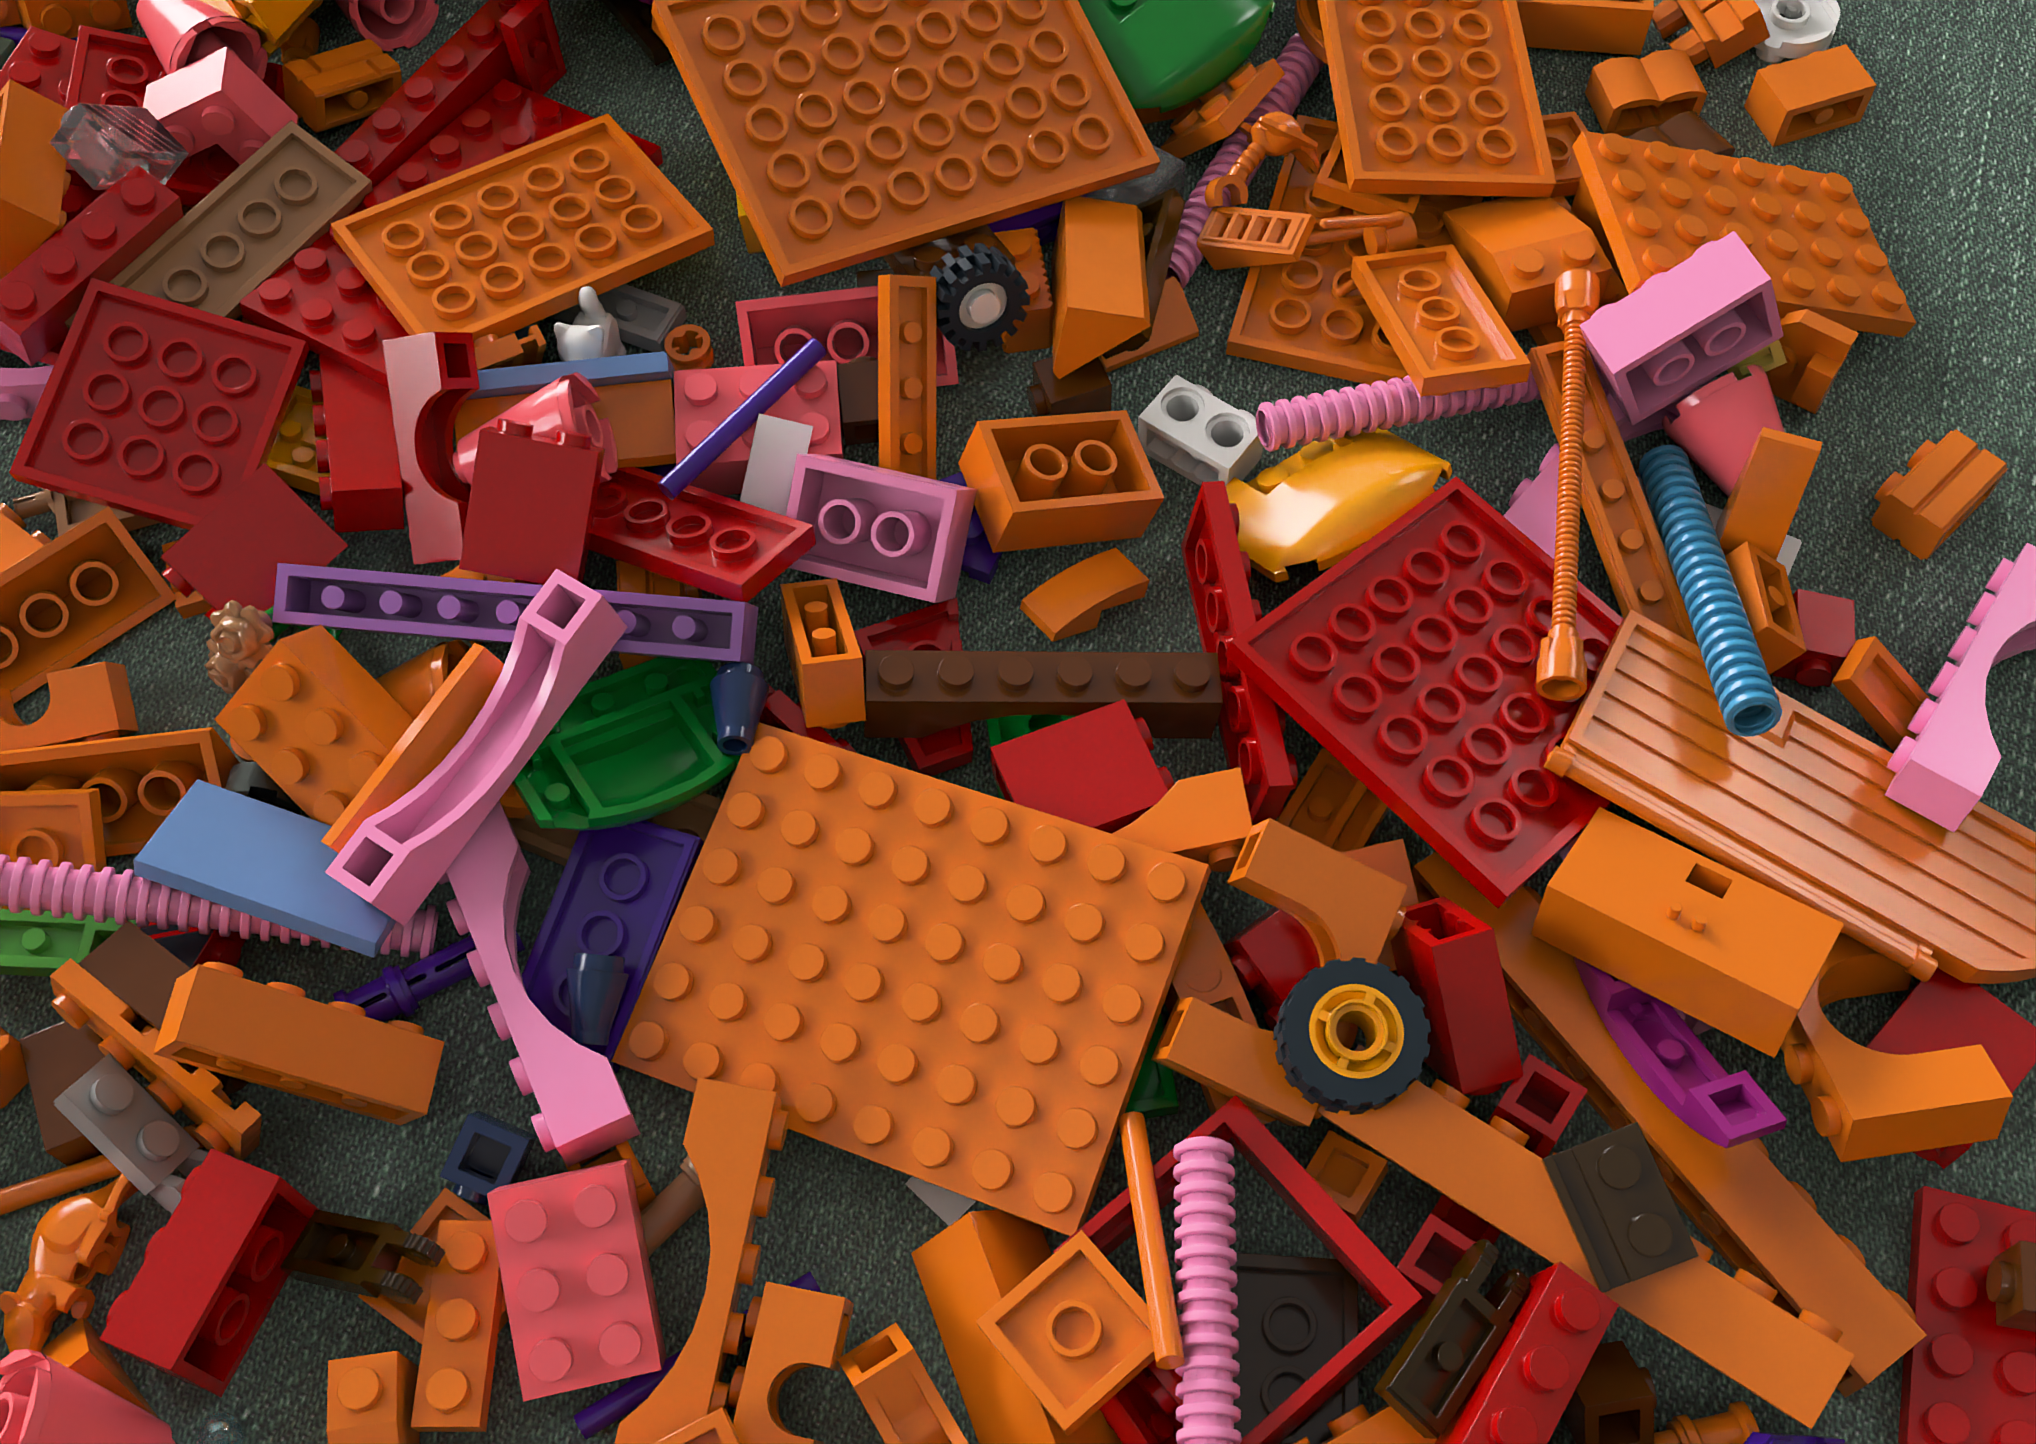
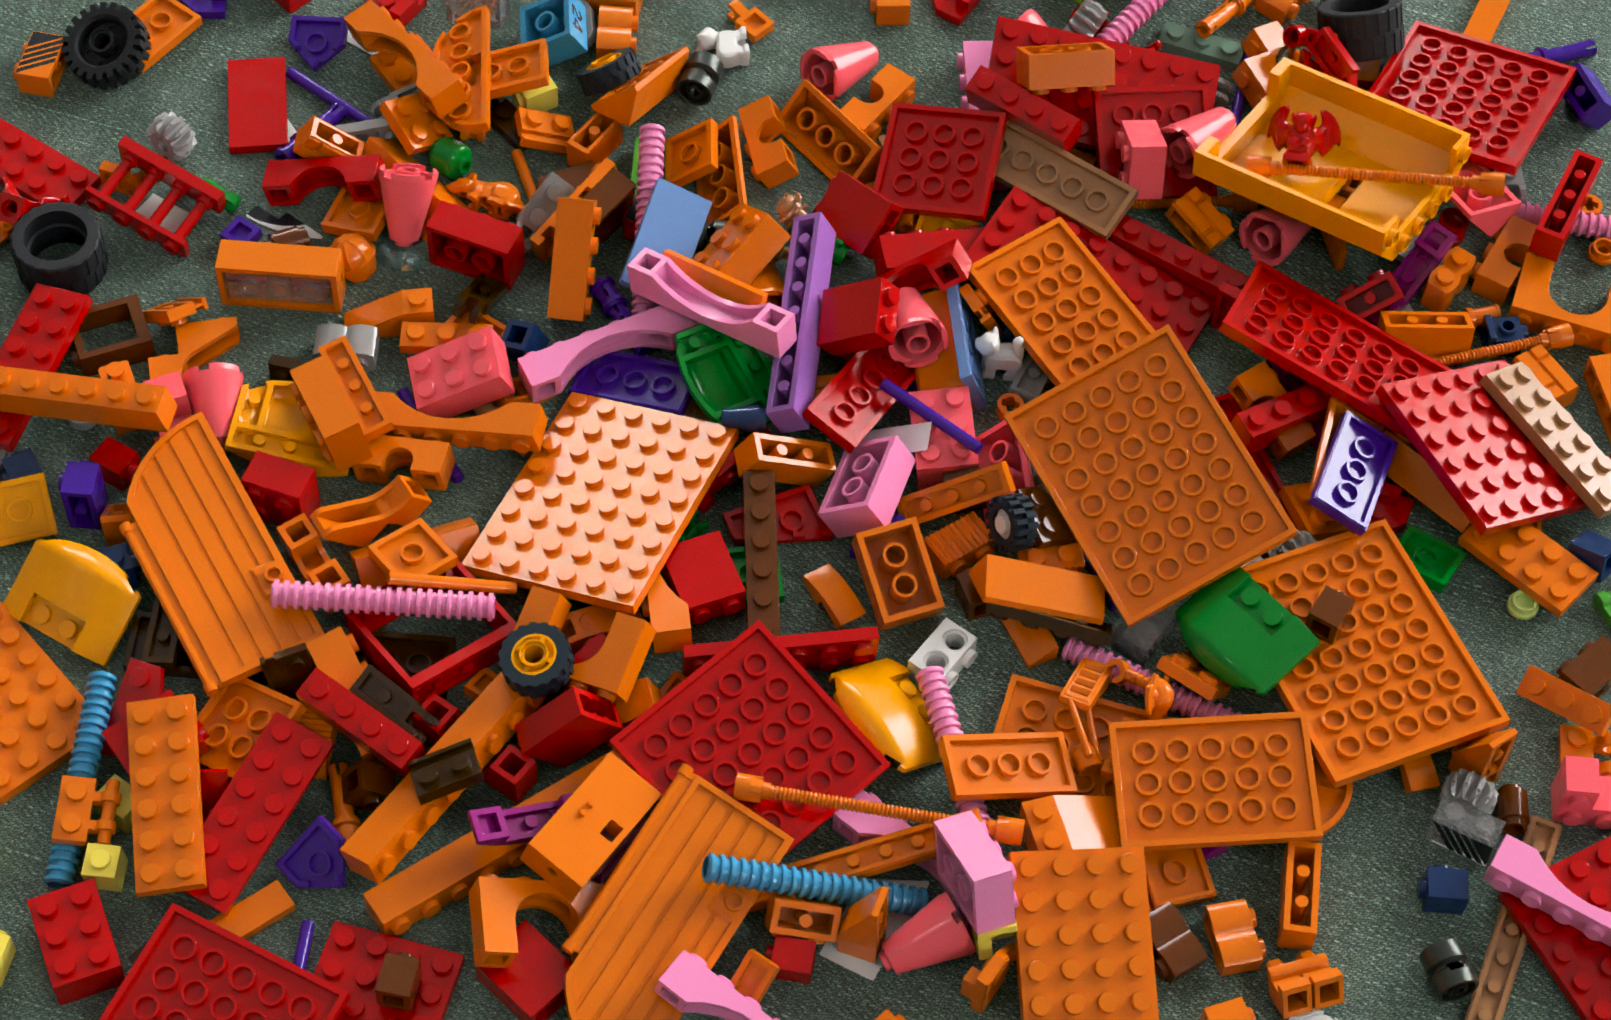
camera: 85 degrees right, 5 degrees down
clear brick [49,103,189,190] -> none
dark blue cone [566,953,630,1045] -> none
none -> orange brick [923,511,995,580]

